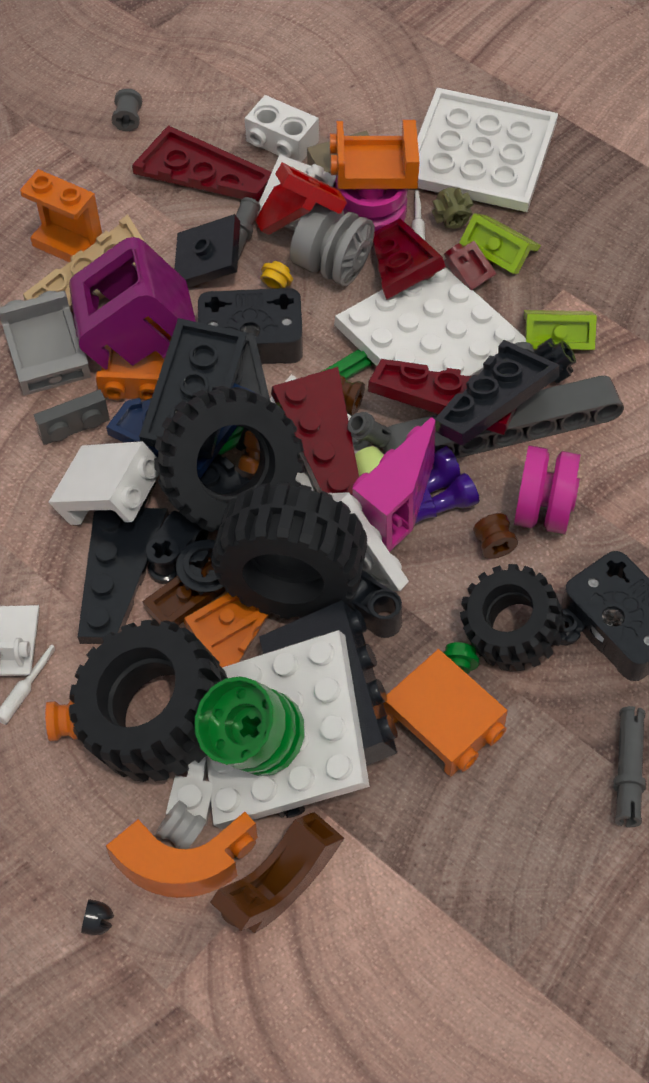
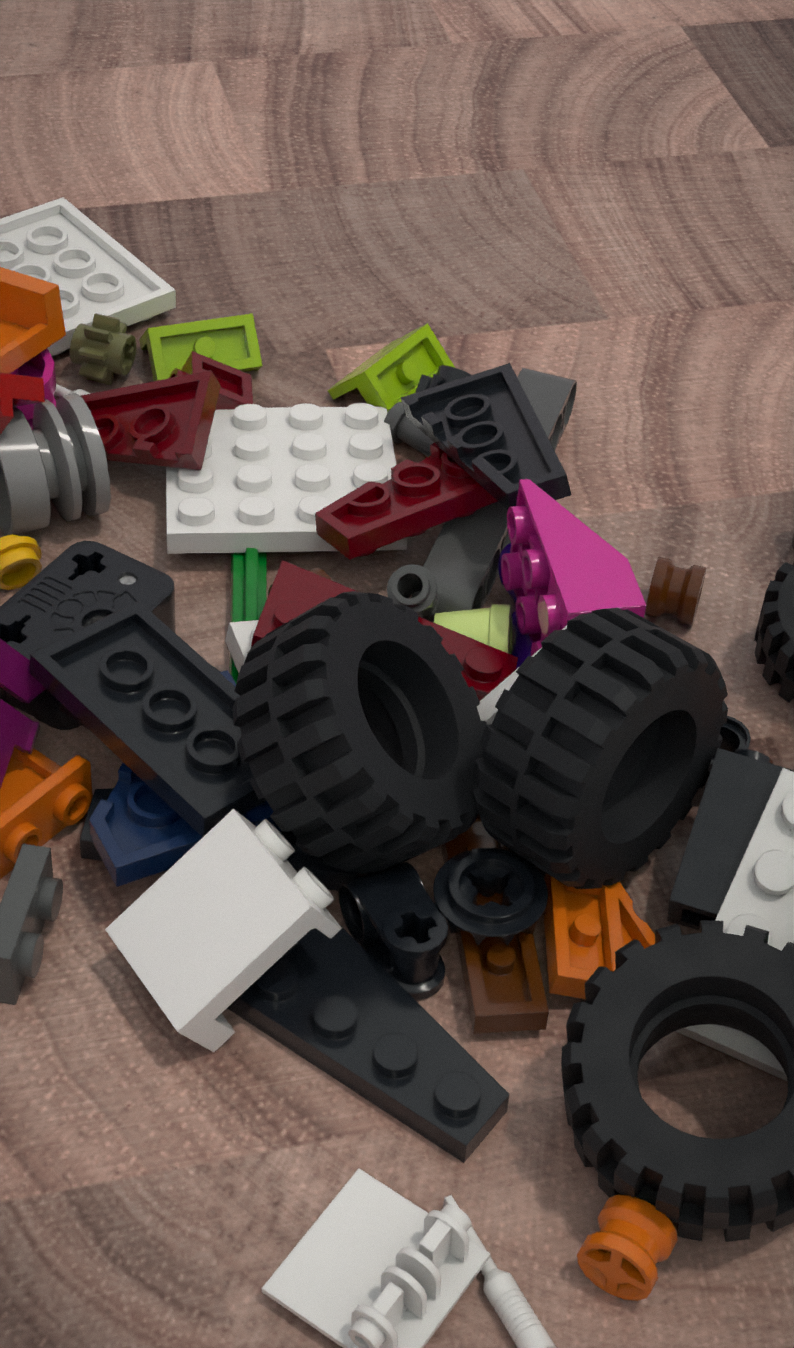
camera: 60 degrees left, 15 degrees down
dark pink wheel [514,445,580,534] -> none

